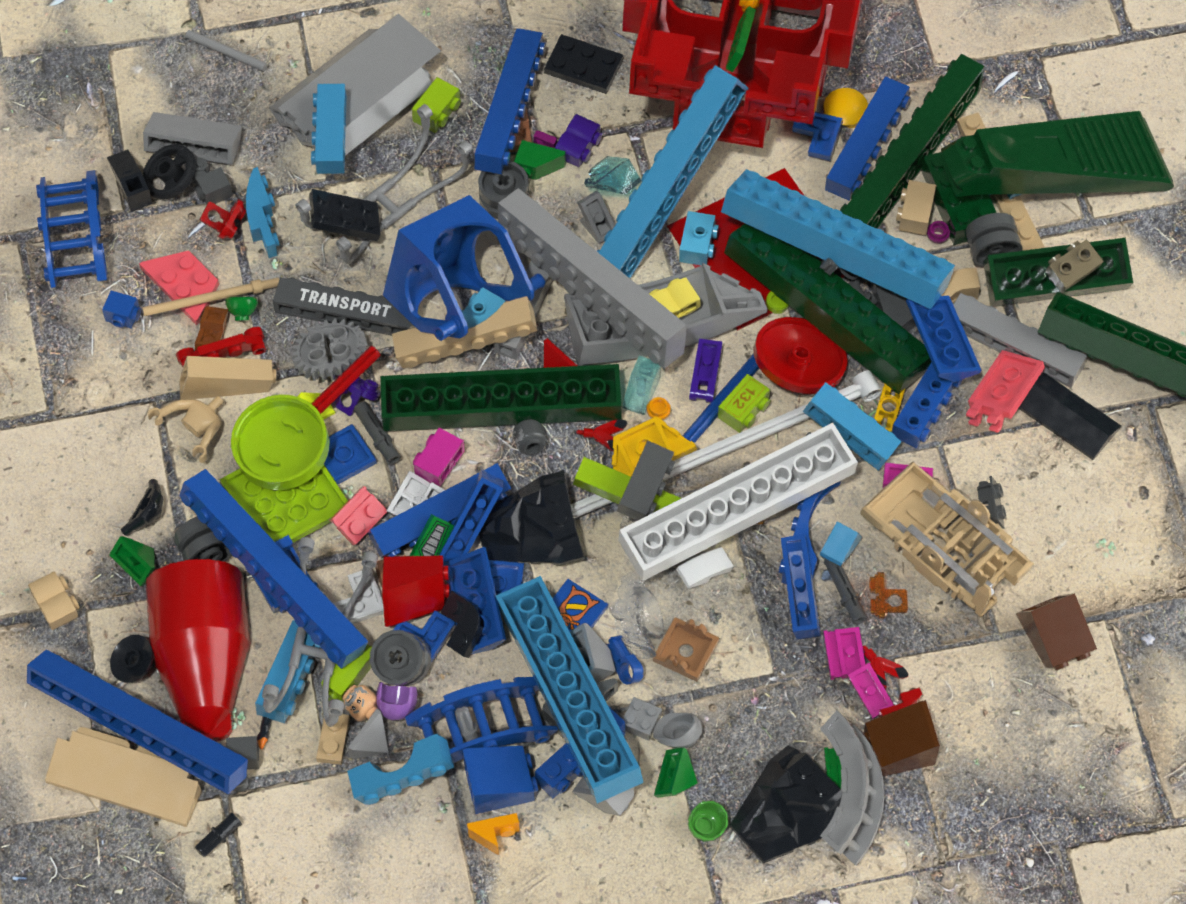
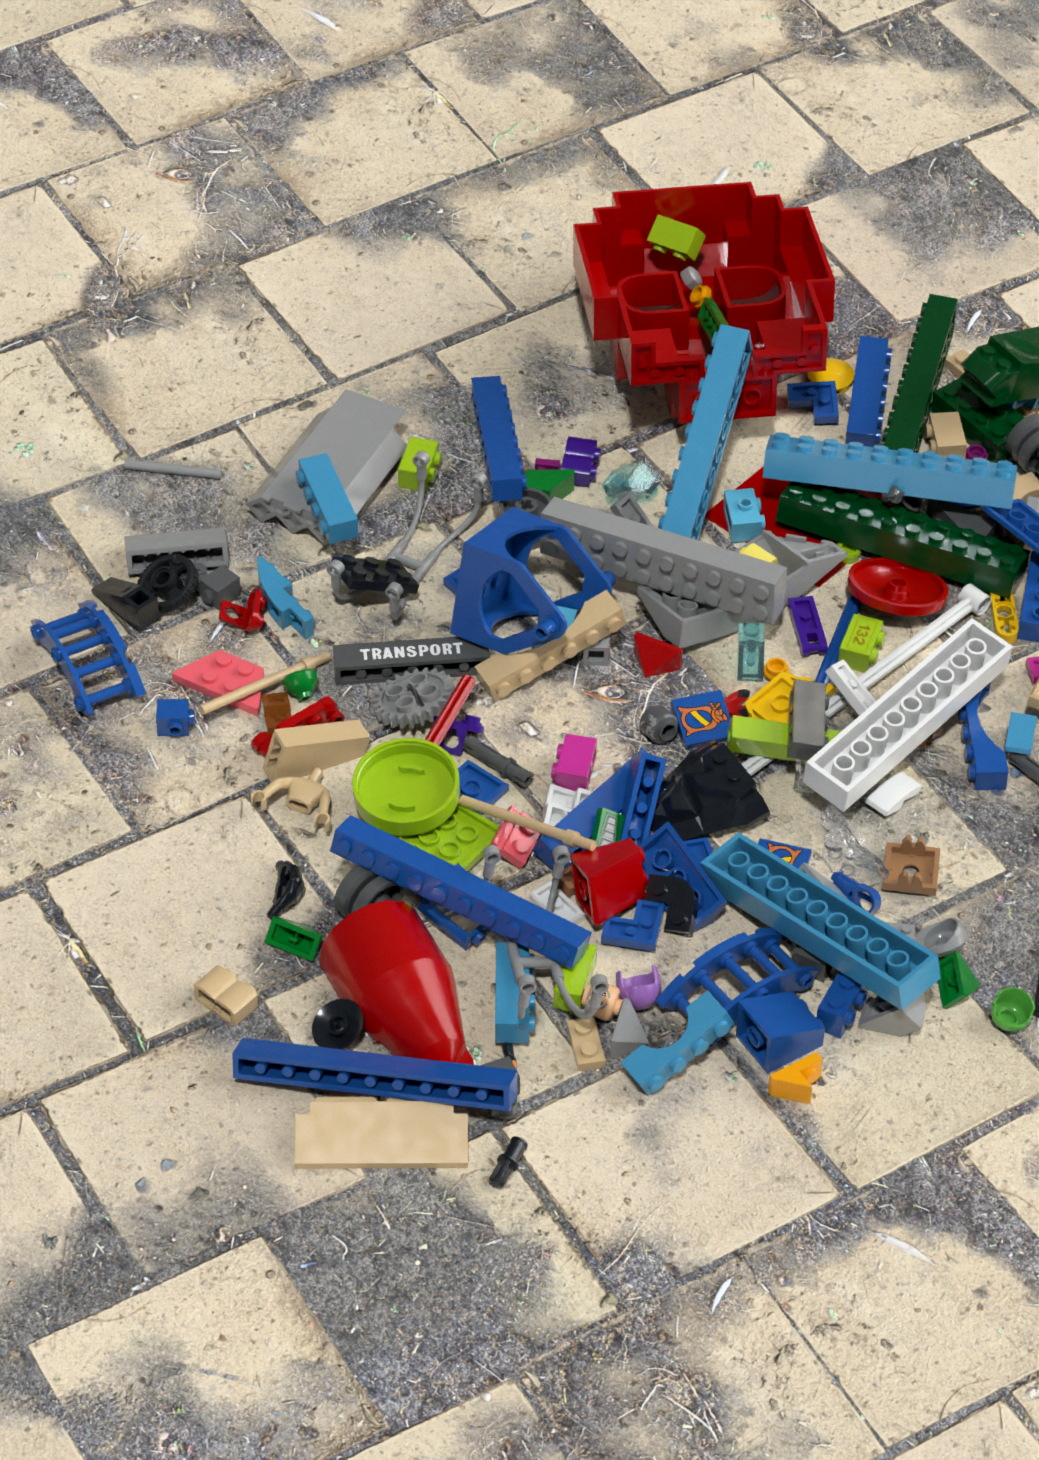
camera: 20 degrees left, 15 degrees down
dark grey wheel [370,630,431,686] -> none
dark green brick [380,364,622,431] -> none
light grey axle [455,706,478,743] -> none
black plate [544,34,623,94] -> none
blue slope [781,534,821,640] -> none
dark azure brick [803,382,902,471] -> none
none -> tan bar [459,795,597,851]
none -> blue tile [670,690,731,749]
none -> white plate [825,659,876,716]

